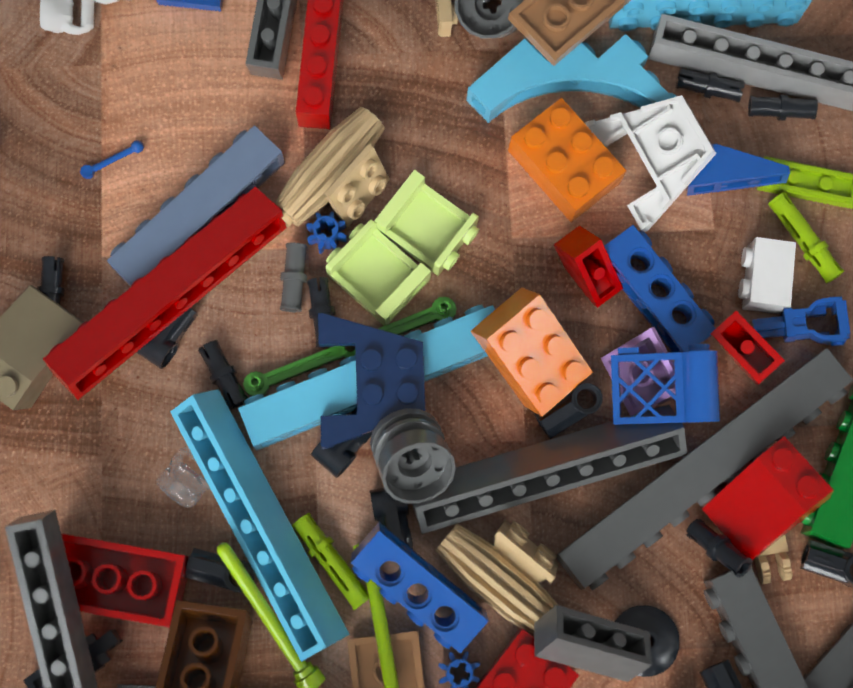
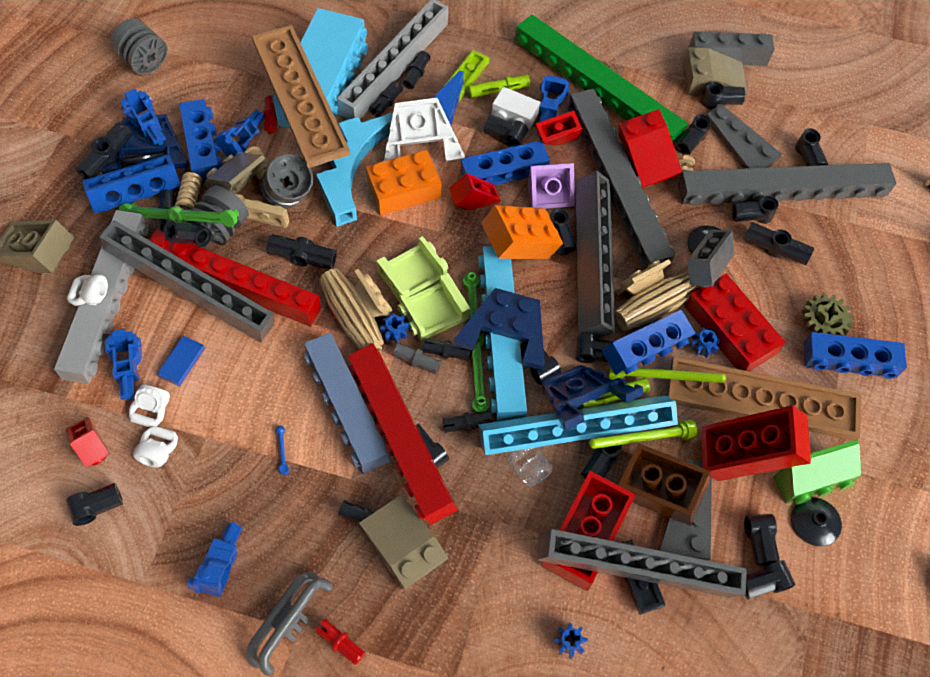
camera: 70 degrees left, 15 degrees down
dark grey wheel [370,408,456,504] -> none
blue piece [611,344,720,425] -> none
black pin [686,519,752,577] -> none
none -> black piece [266,234,337,269]
none -> black piece [484,115,528,147]
none -> dark blue wing [542,365,643,430]

